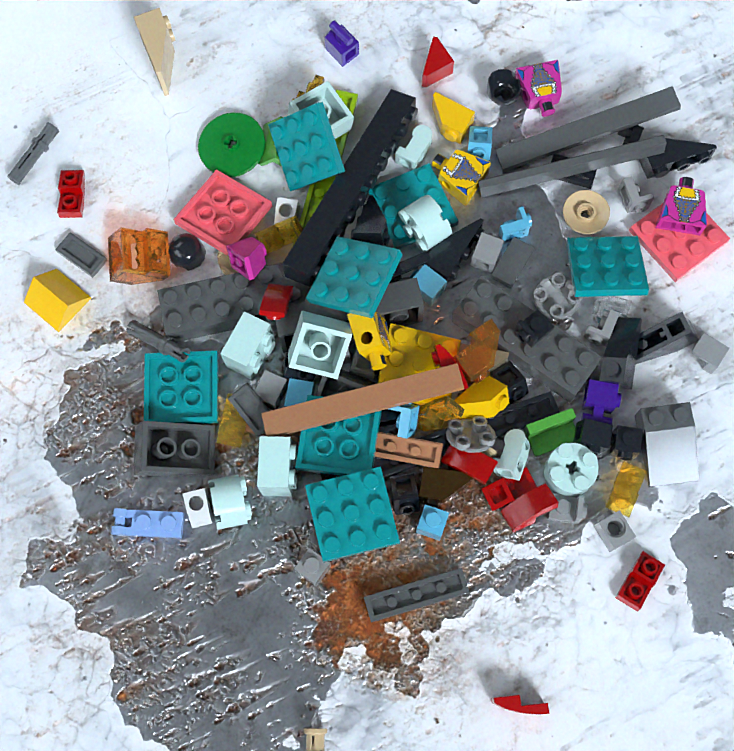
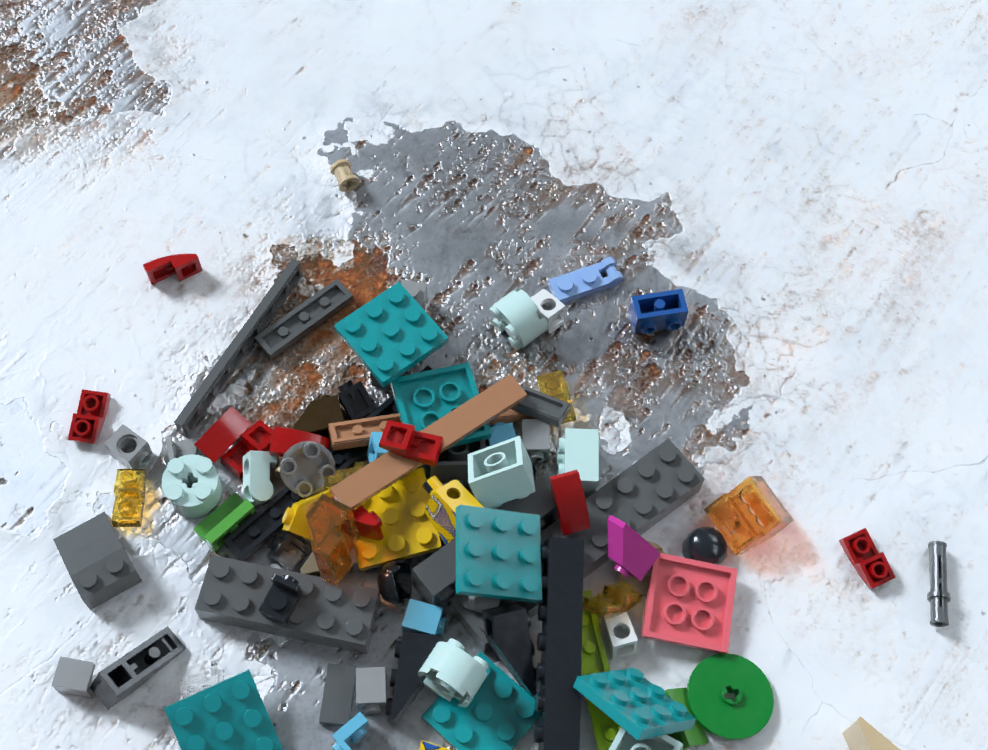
camera: 150 degrees right, 10 degrees down
yellow slope [24,269,91,332] -> none
dark grey tile [55,232,108,278] -> none
dark grey pin [126,320,190,362] -> none
dark grey slope [134,421,215,476] -> none
teal plate [144,350,219,424] -> none
light aqua brick [257,436,298,496] -> none
black tile [391,252,431,279] -> none
medium azure brick [416,504,449,541] -> none
light grey dish [533,272,582,320] -> none
black brick [573,418,614,455] -> none
dark purple brick [581,379,622,425] -> none
light grey bracket [584,309,620,346] -> none
black slope [599,317,642,390] -> none
black brick [609,425,643,461] -> none
none -> dark grey tile [174,258,303,437]
none -> black hair [377,560,412,605]
none -> red slope [379,420,444,466]
none -> blue brick [628,289,688,334]

